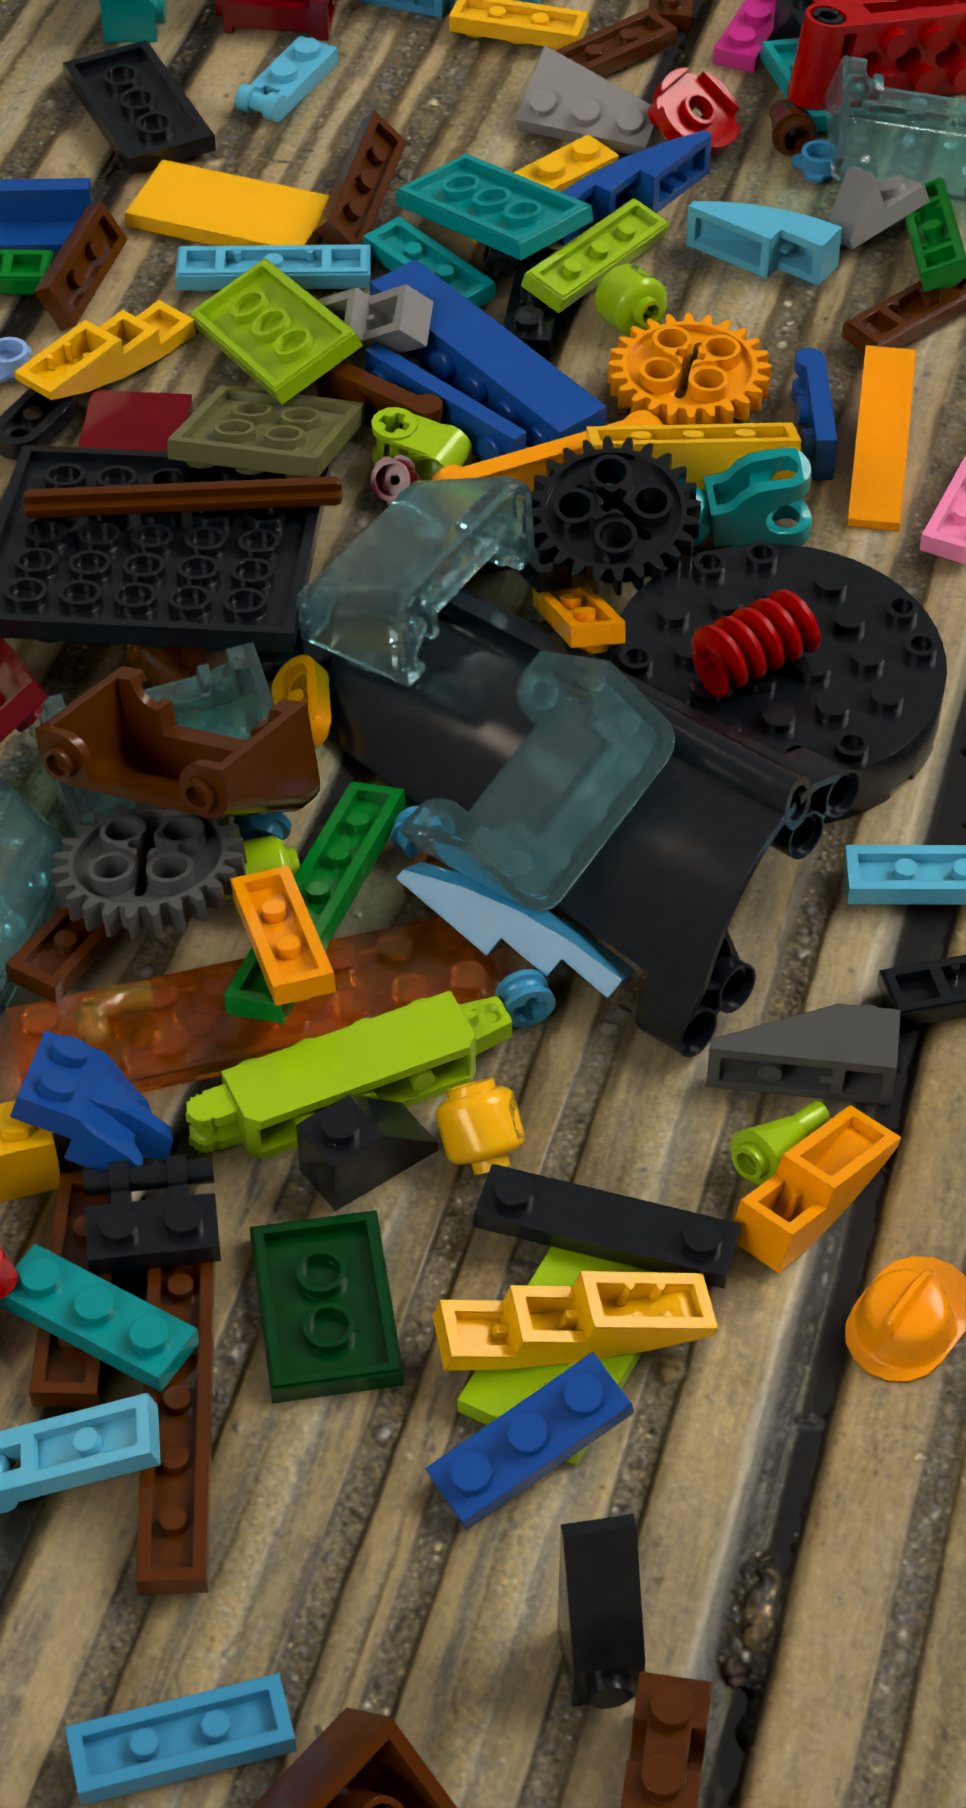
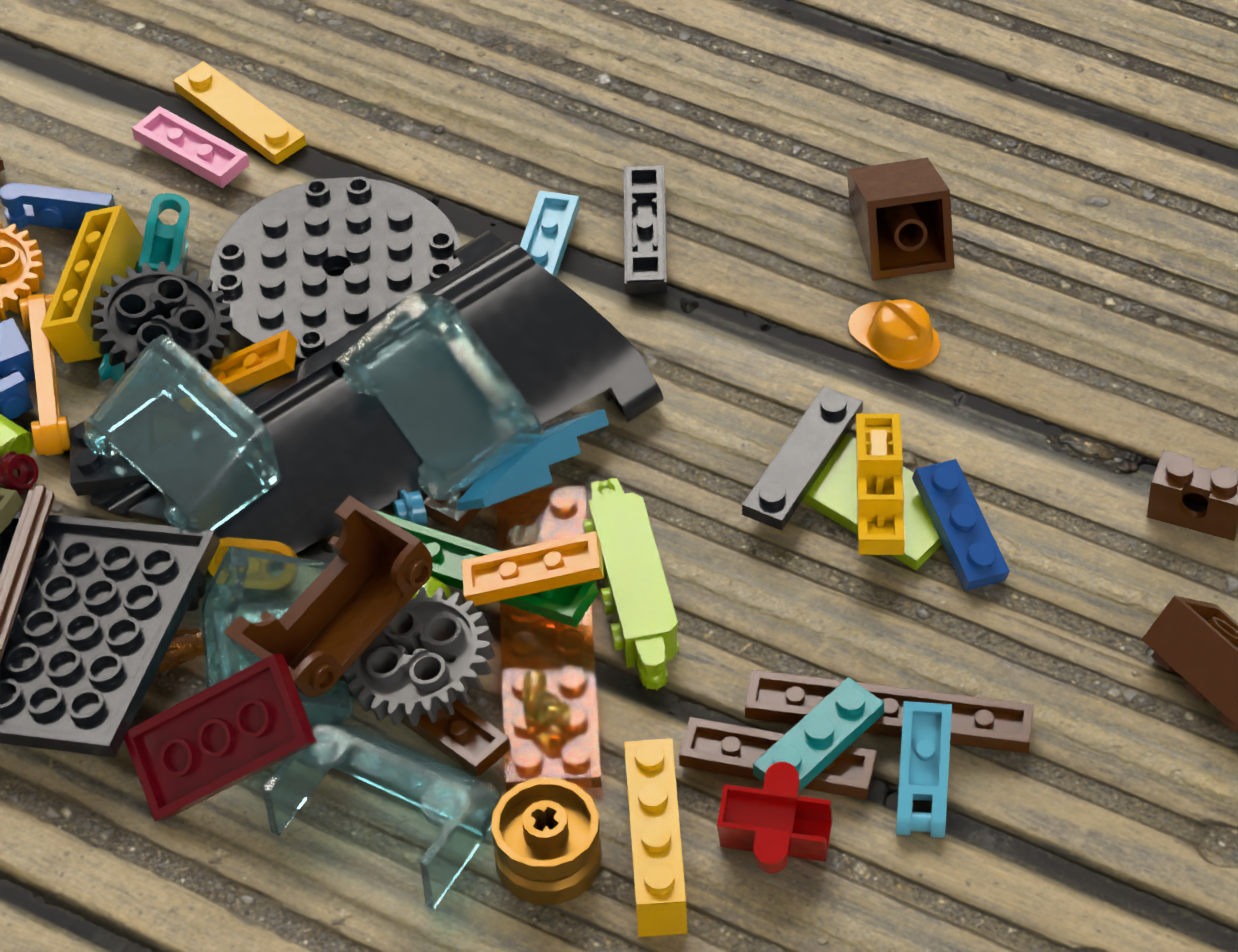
camera: 75 degrees left, 0 degrees up
blue plate [10,1030,173,1170] -> none
dark azure plate [65,1673,297,1806] -> none
black plate [83,1154,221,1275] -> none
dark green tile [249,1210,404,1404] -> none
black slope [296,1095,438,1212] -> none
yellow head [436,1077,525,1175] -> none
dark azure bush [495,969,556,1028] -> none
black slope [557,1514,646,1709] -> none
red piece [691,589,821,697] -> none
dark grey slope [706,1004,900,1106] -> none
lime cone [730,1100,829,1185] -> none
light orange slope [733,1105,901,1273] -> none
light orange slope [847,345,916,531] -> none

